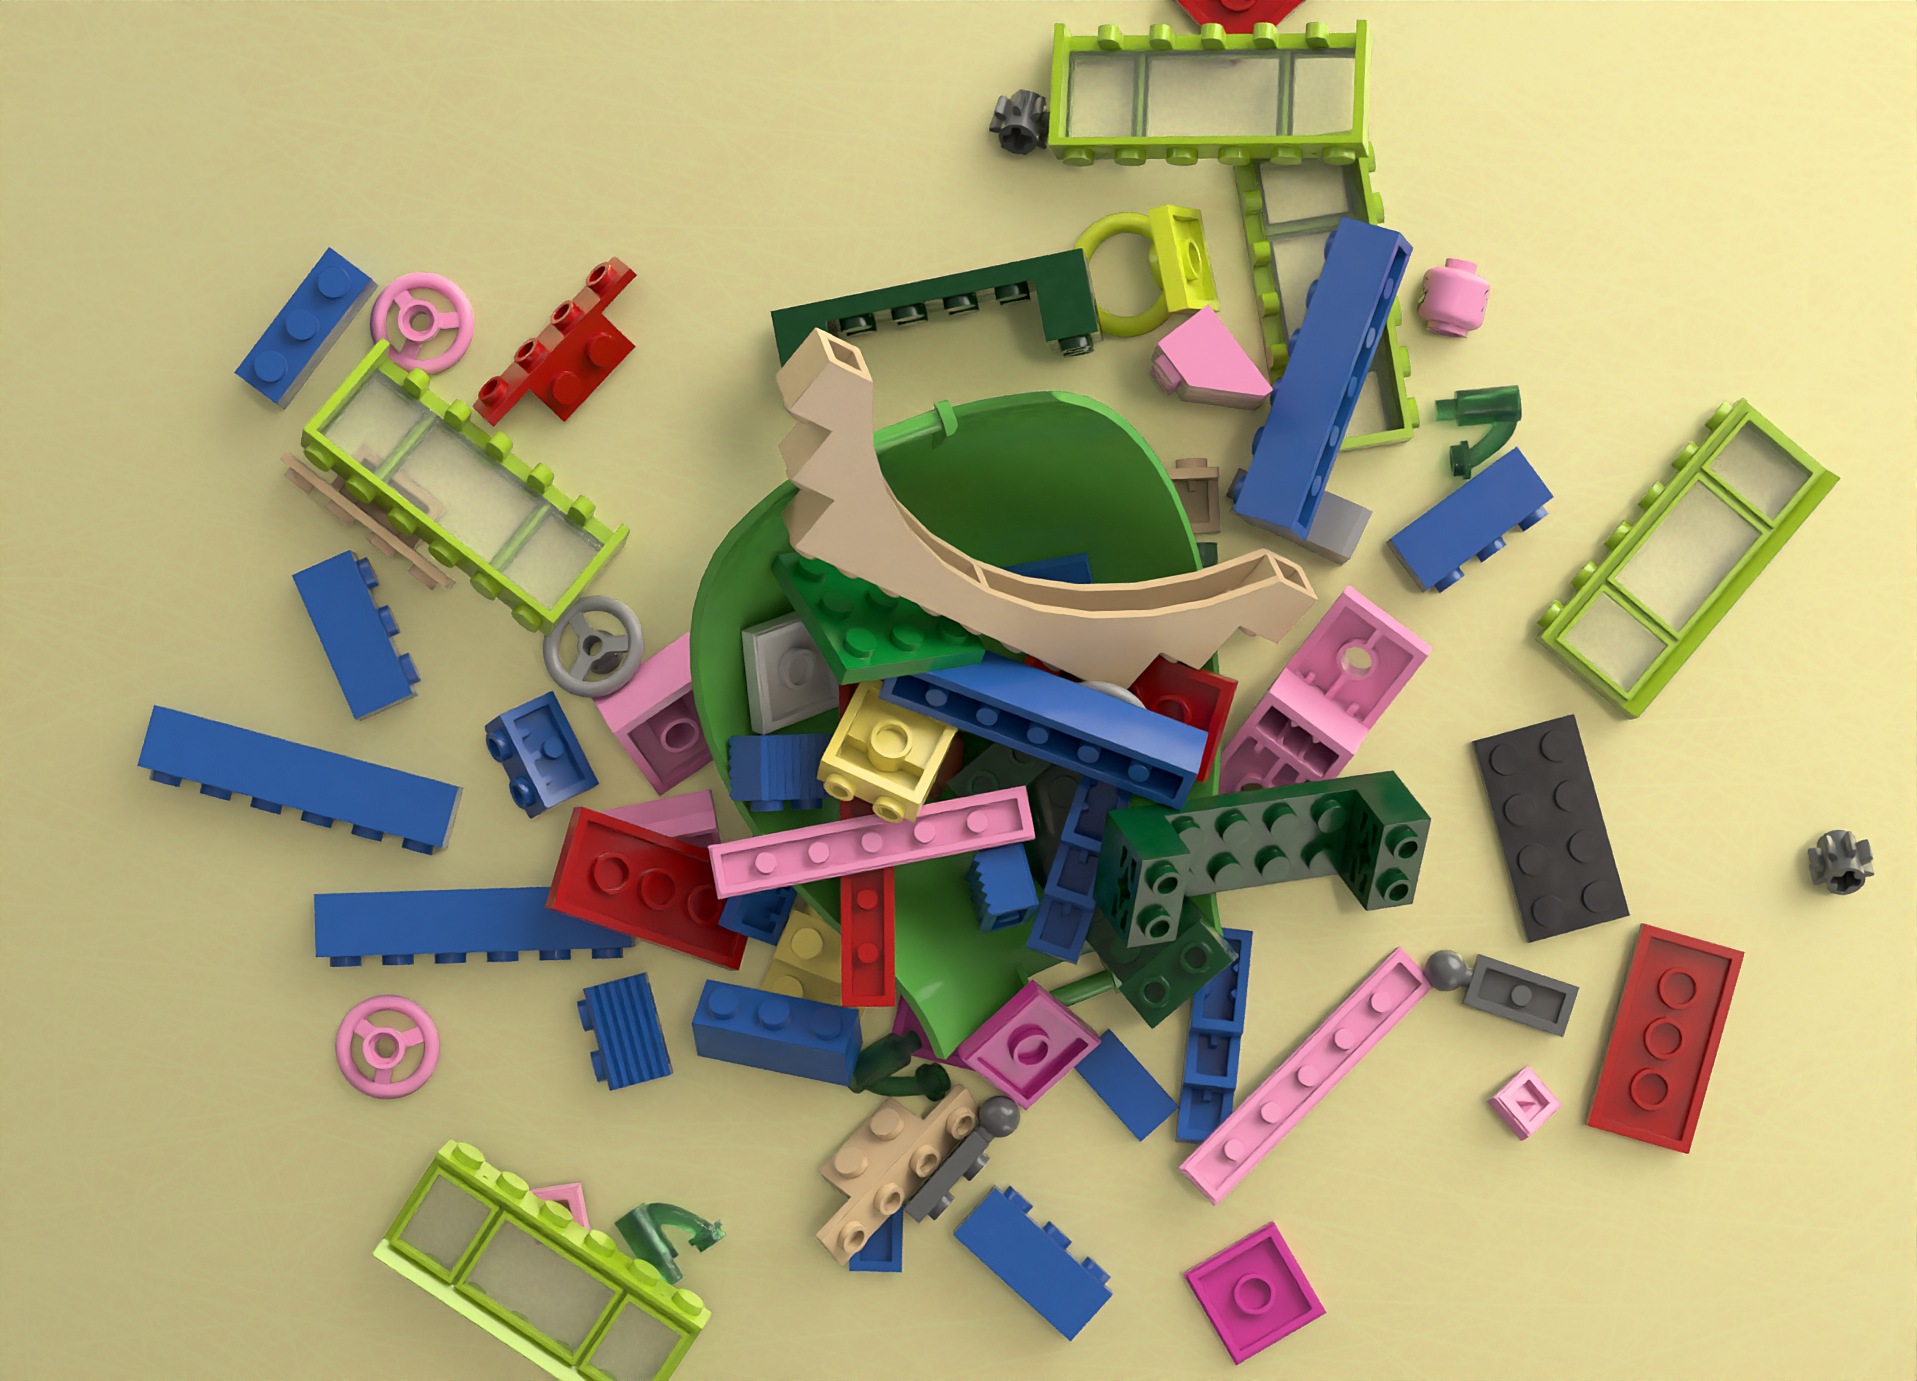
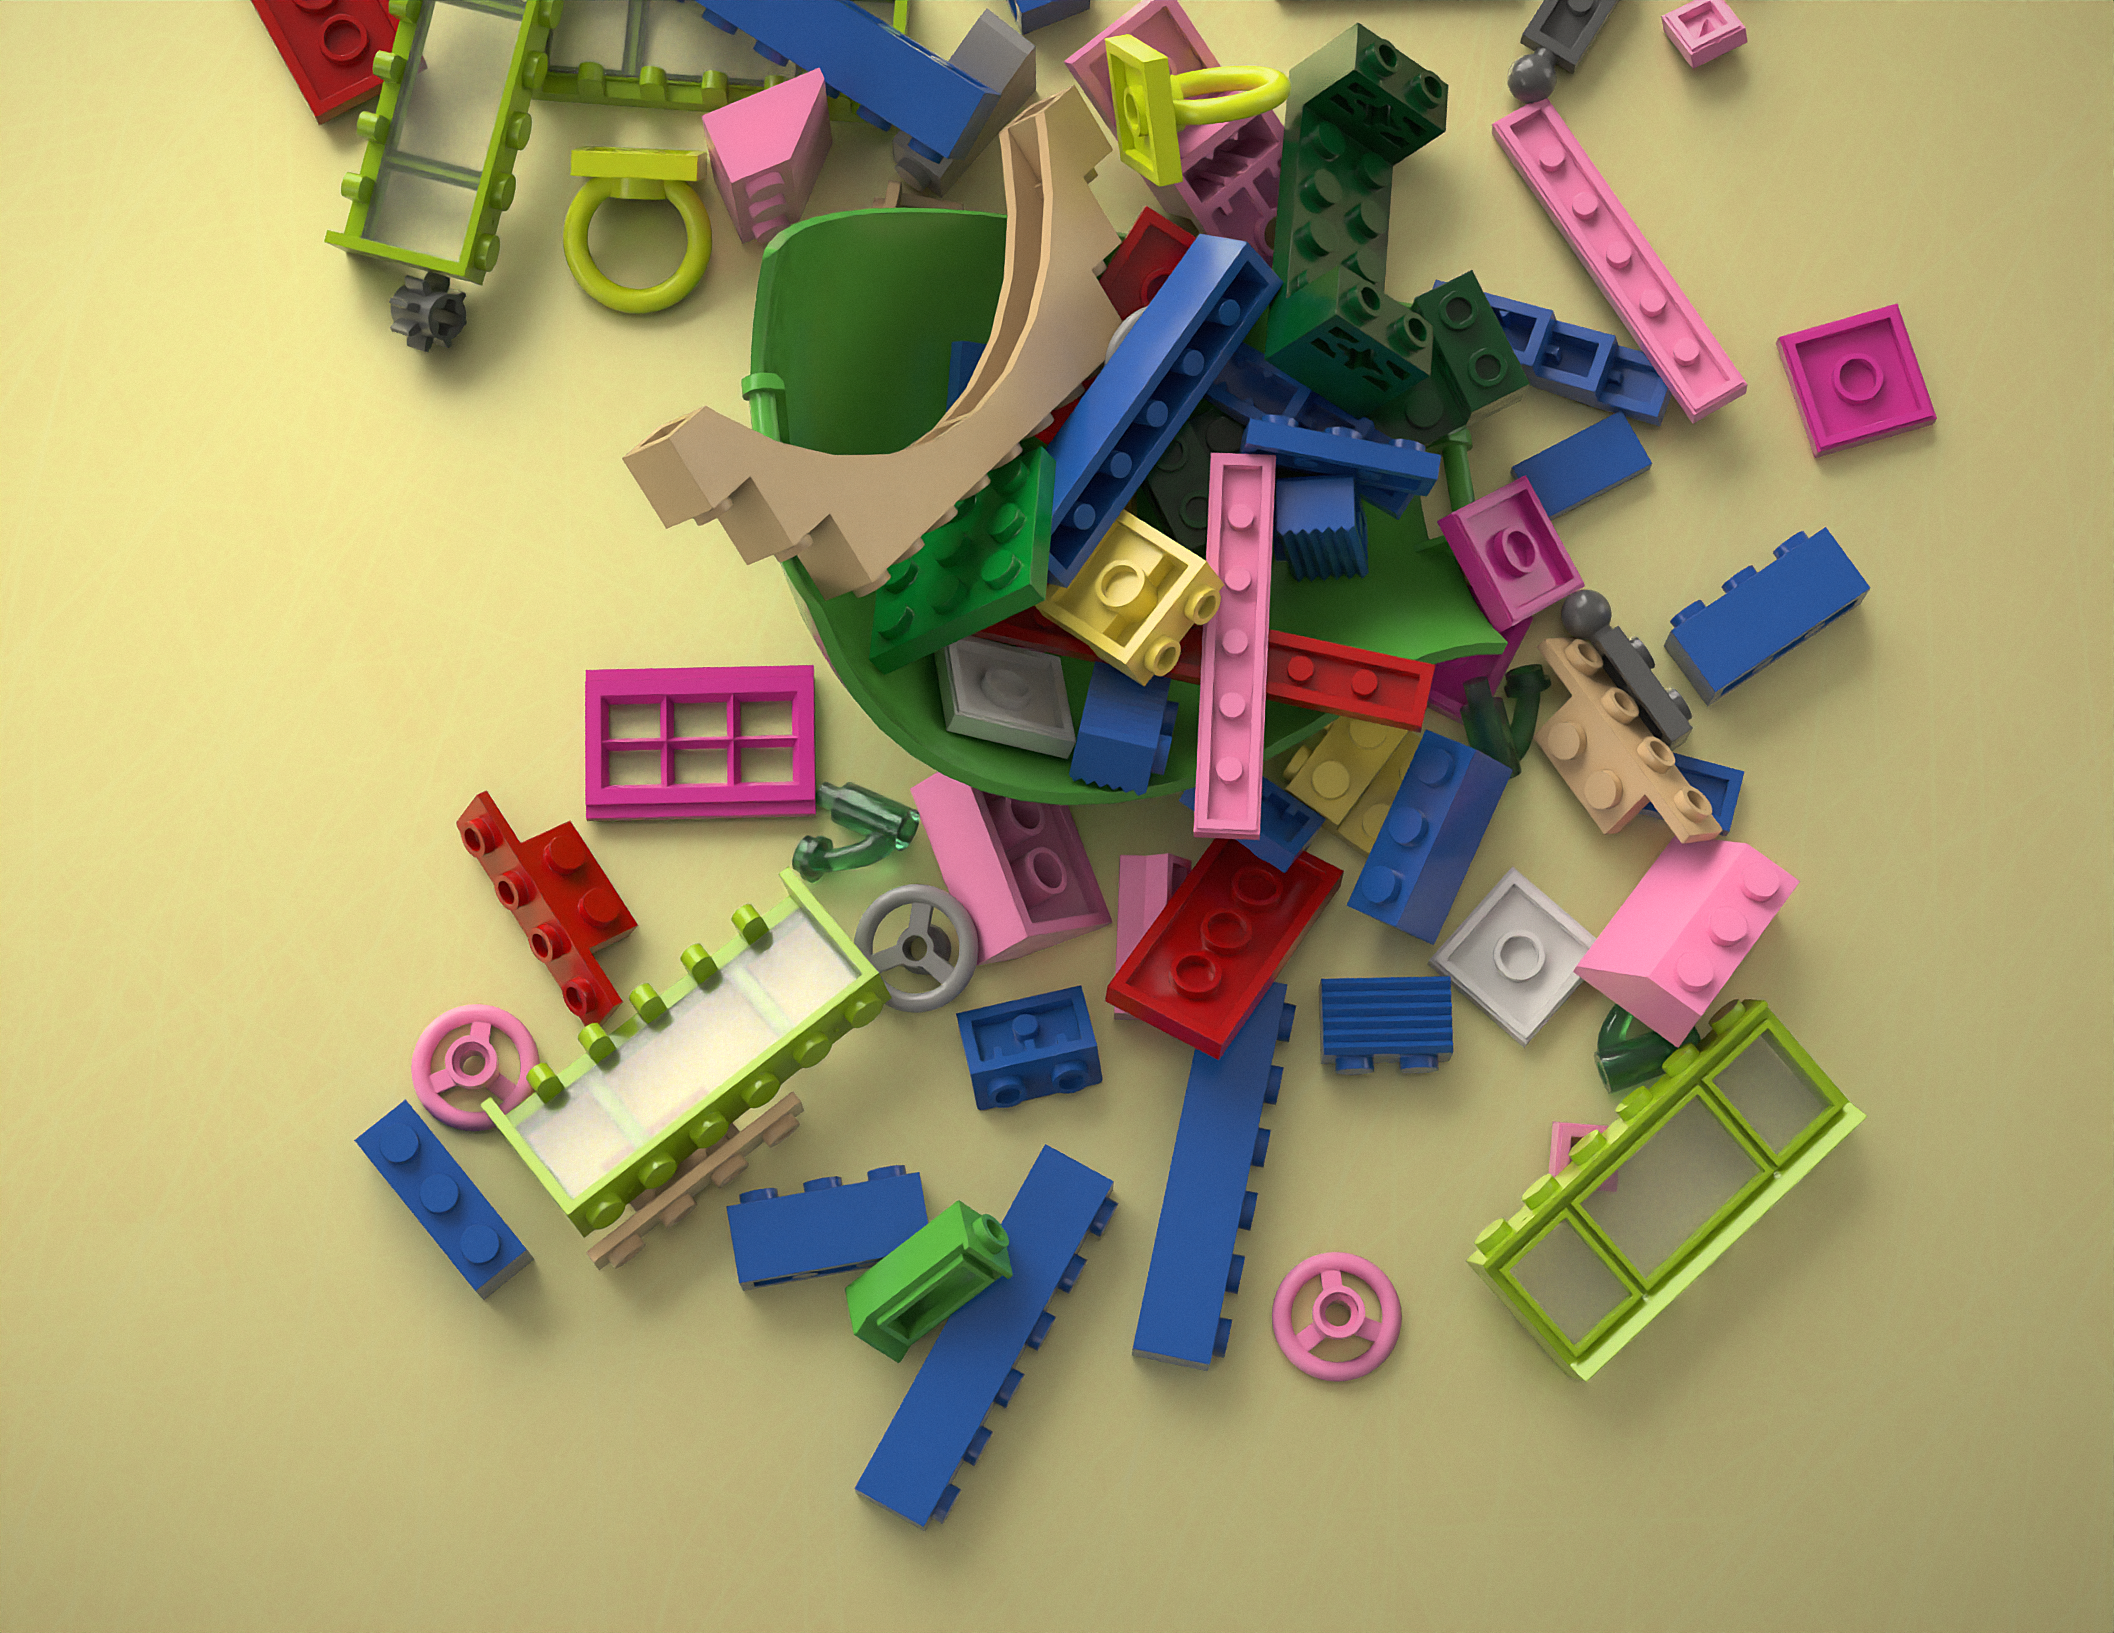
camera: 75 degrees left, 10 degrees down
dark green plate [770,248,1104,368] -> none
none -> dark pink piece [585,665,816,821]
none -> clear green plant [792,782,920,883]
none -> bright green window [845,1200,1013,1363]
none -> neon yellow tile [1105,34,1291,187]
none -> blue plate [1239,415,1441,497]
none -> white tile [1428,866,1596,1048]
none -> bright pink slope [1573,835,1800,1048]

